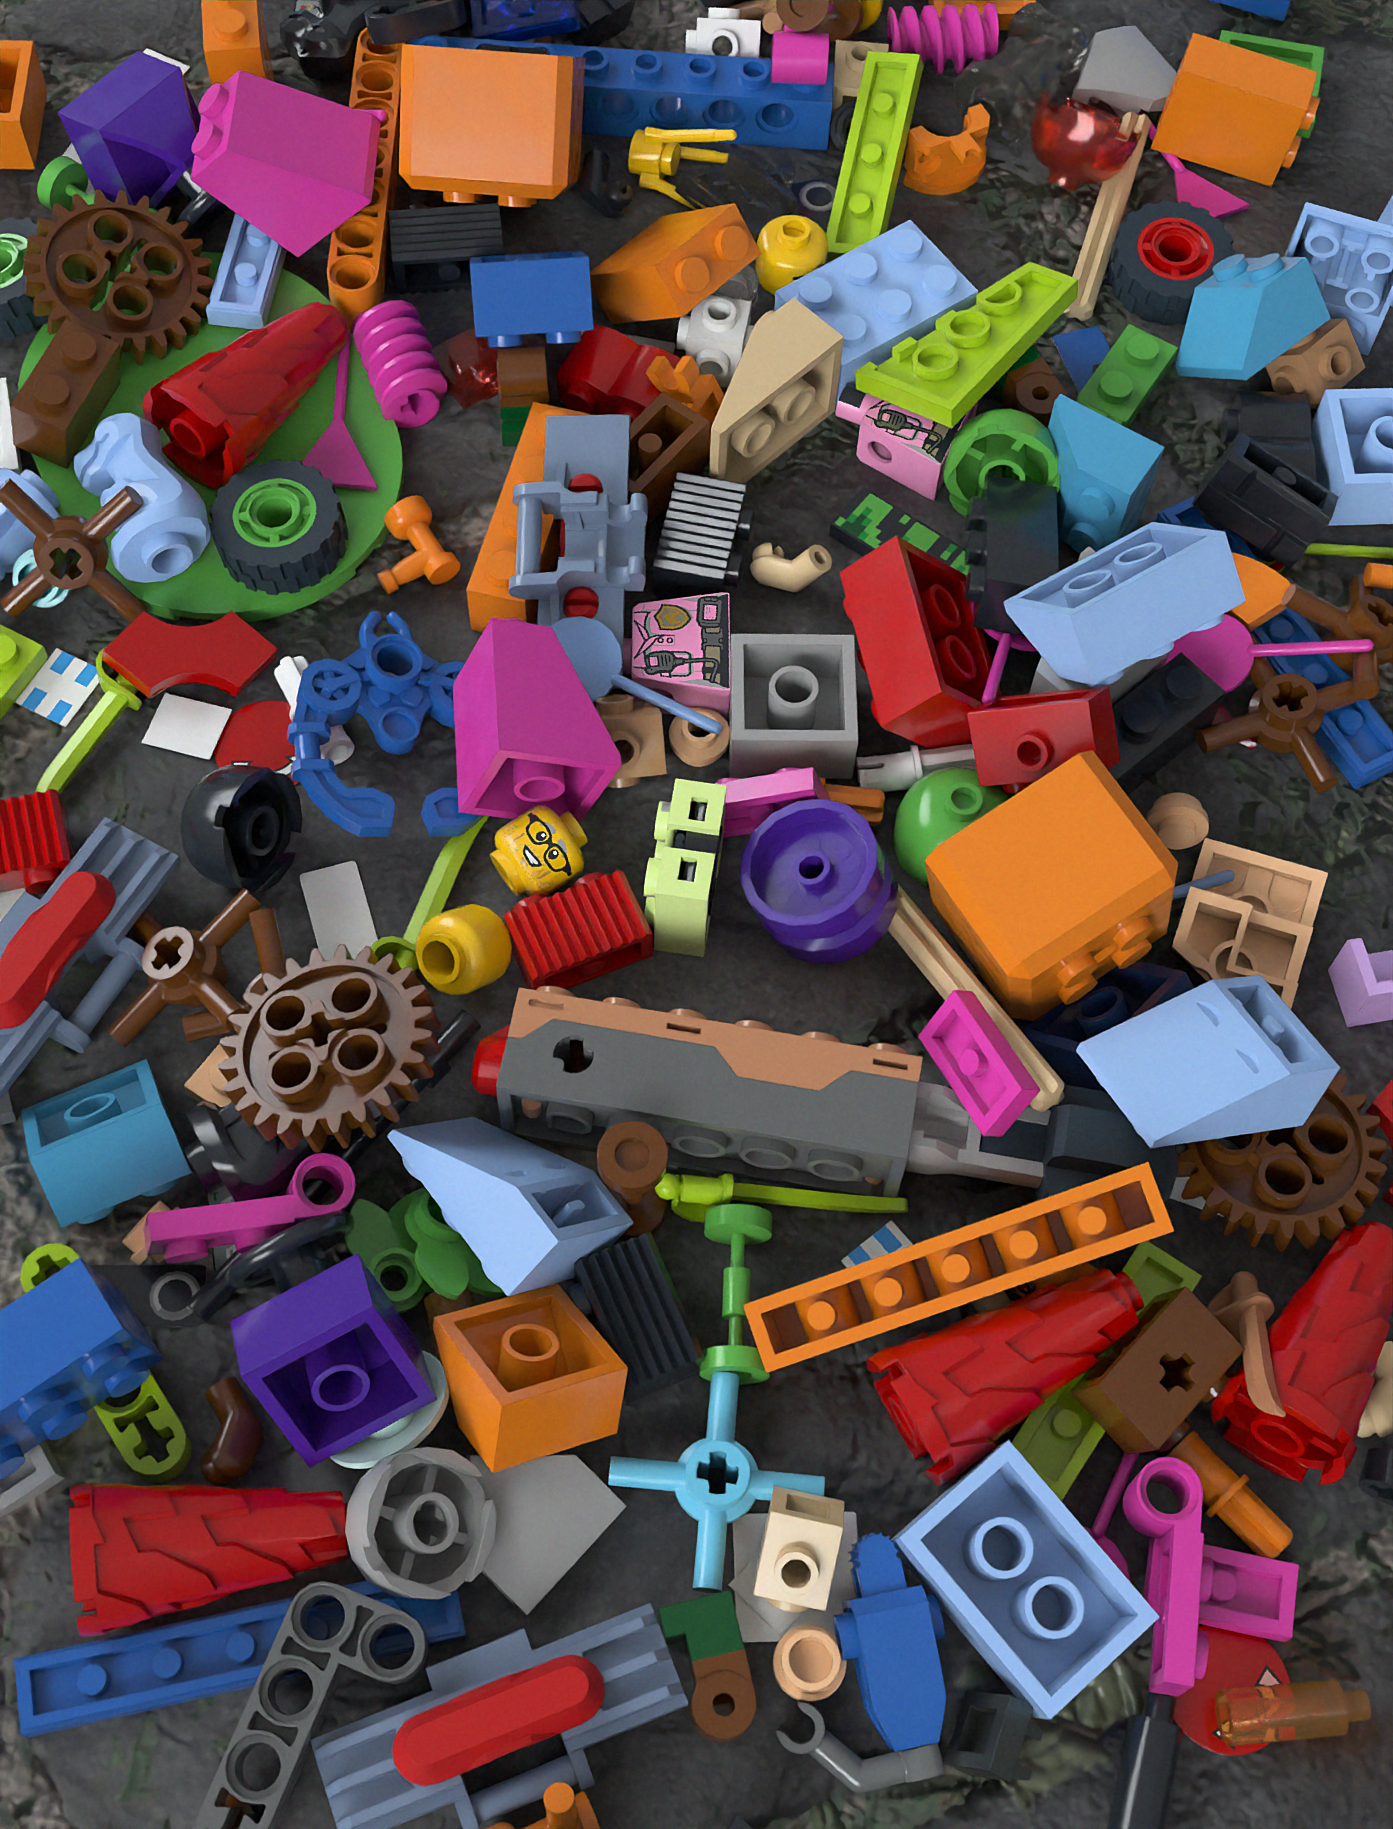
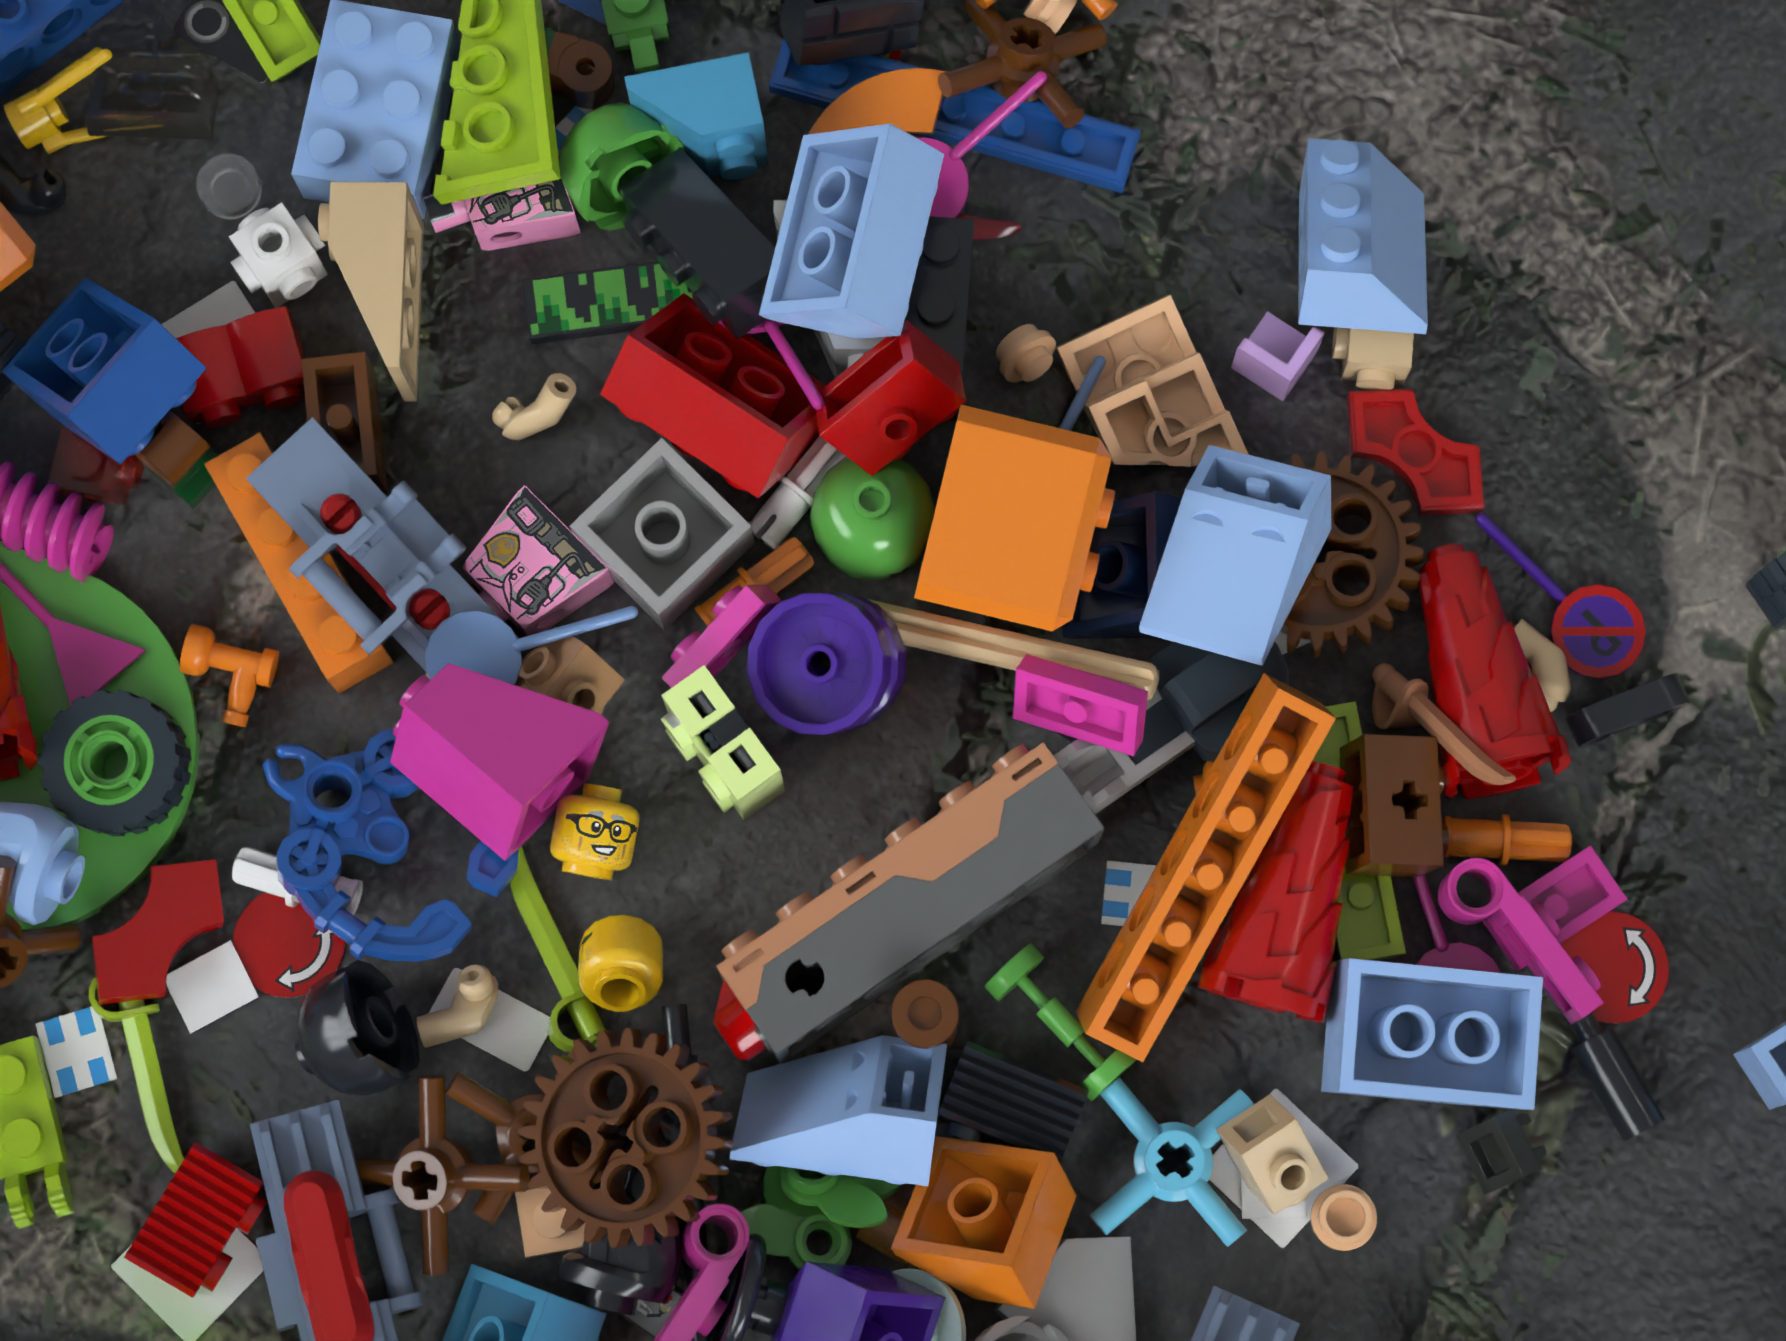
camera: 40 degrees left, 15 degrees up
red brick [503,870,653,990] -> none
orange brick [590,203,762,324] -> none
orange plate [646,356,725,457] -> none
black brick [653,471,755,599] -> none
lime sword [655,1173,908,1222] -> none
leg [658,1590,757,1744] -> none
light nougat plate [669,707,730,767] -> none
yellow head [755,215,829,296] -> none
dark grey arm [776,1701,946,1793] -> none
blue hinge [833,1532,947,1752] -> none
reddish brown bar [1196,636,1364,793] -> none
clear orange cylinder [1215,1679,1371,1746] -> none
none -> tan arm [416,964,499,1048]

